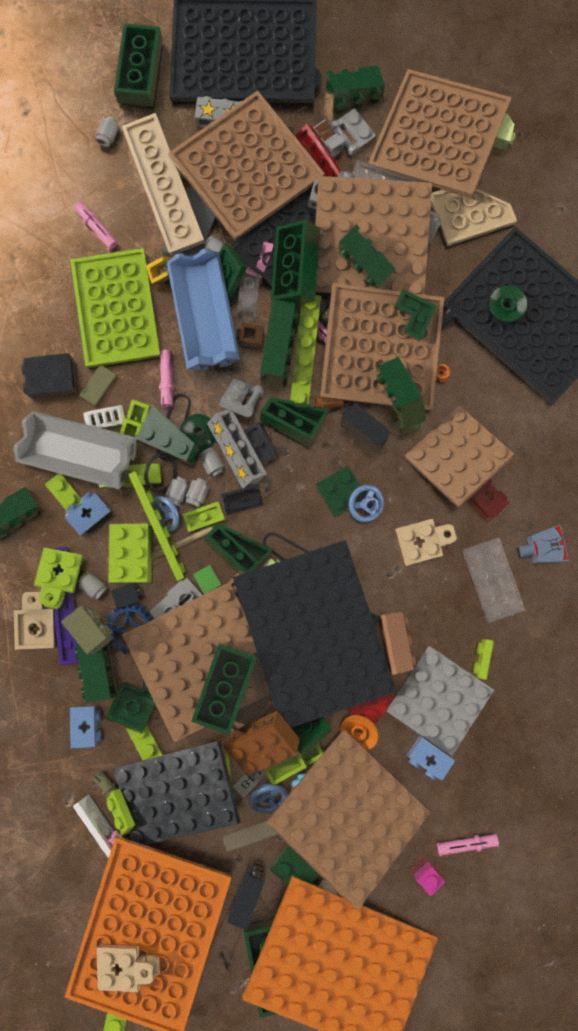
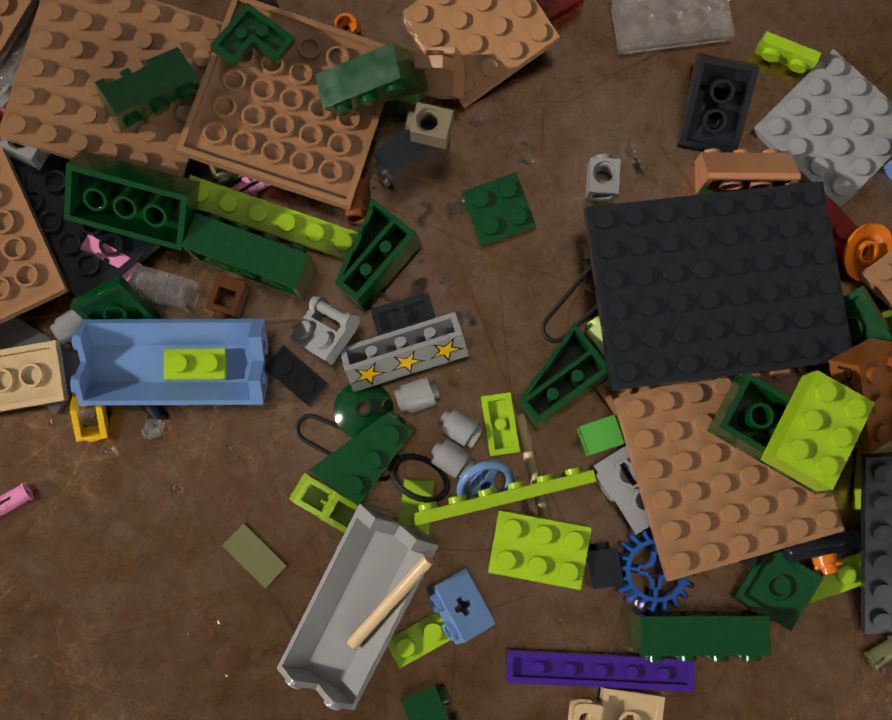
camera: 75 degrees left, 0 degrees up
black brick [21,353,76,400] -> none
lime plate [34,548,83,609] -> none
olive brick [61,606,114,654] -> none
lime plate [70,248,160,368] -> none
medium blue brick [70,705,101,748] -> none
light grey brick [78,572,108,600] -> none
white slope [83,405,125,429] -> none
bright pink pin [159,350,174,407] -> none
black hinge [221,484,264,515] -> none
medium blue piece [349,485,384,522] -> none
tan plate [396,519,457,566] -> none
none -> arm [139,405,166,439]
none -> lime plate [163,348,228,381]
none -> black plate [265,345,329,407]
none -> tan bar [347,555,434,649]
none -> dark tan brick [406,102,454,149]
none -> medium nougat brick [414,47,465,99]
none -> light grey brick [586,154,621,202]
none -> black slope [678,52,760,152]
none -> lime brick [760,370,875,492]
none -> black axle [782,530,861,563]
none -> orange plate [812,553,843,576]

